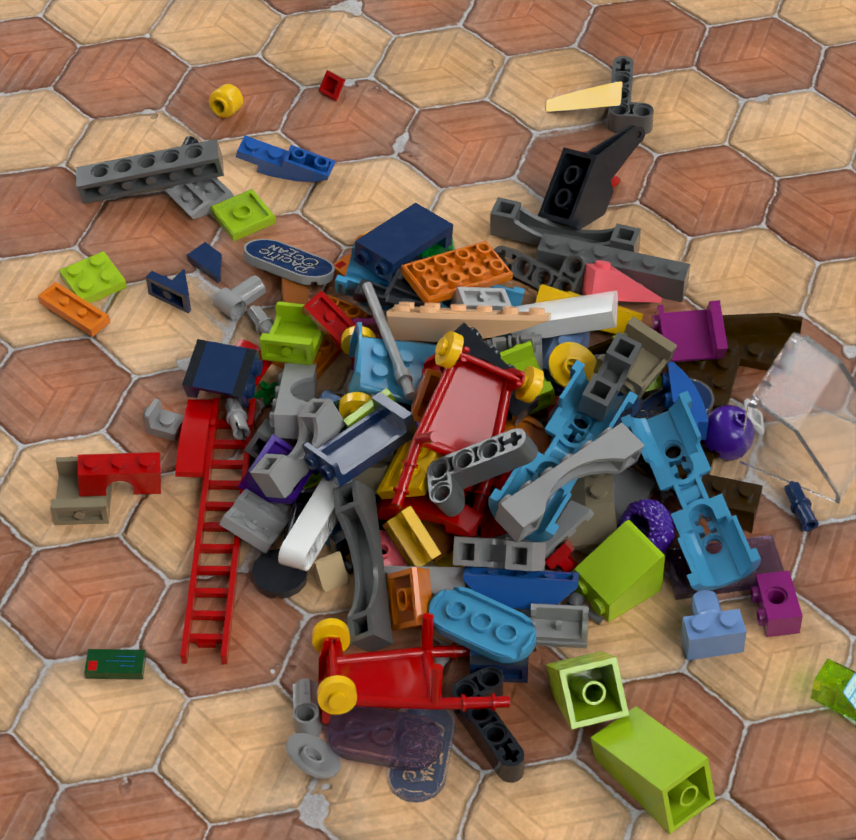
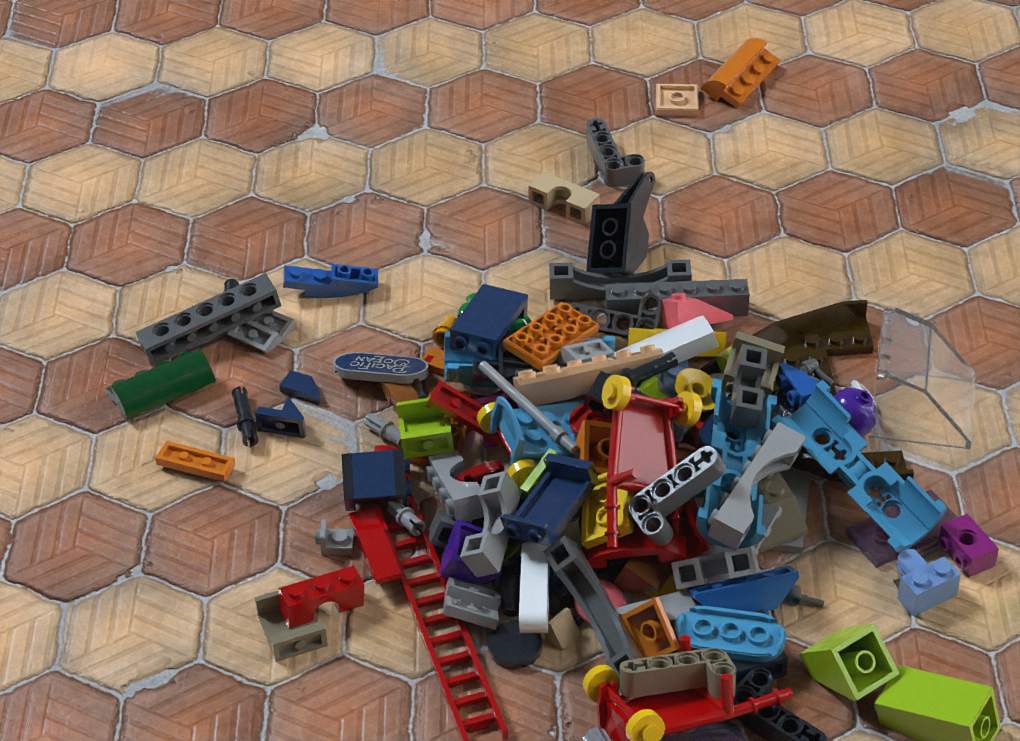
camera: 20 degrees left, 5 degrees down
lime plate [59,251,127,303] -> none
yellow head [209,84,243,118] -> none
lime tile [210,189,276,242] -> none
light grey piece [213,275,266,320] -> none
green plant [253,381,278,408] -> none
red slope [318,70,346,101] -> none
yellow slope [382,506,441,566] -> none
light grey hinge [530,603,589,648] -> none
red tile [545,539,578,572] -> none
yellow sticker [546,81,622,112] -> none
lime slope [574,520,665,623] -> none
dark purple hair [617,499,676,553] -> none
magenta panel [651,300,728,362] -> none
dark blue axle [784,481,819,532] -> none
none -> dark green brick [105,349,216,419]
none -> black pin [232,386,259,447]
none -> red tile [454,460,505,486]
none -> tan arch [528,171,600,226]
none -> black pin [616,352,678,387]
none -> dark tan beam [620,648,736,700]
none -> light nougat tile [655,84,698,116]
none -> orange brick [701,38,781,109]
none -> dark grey hand [800,358,834,385]

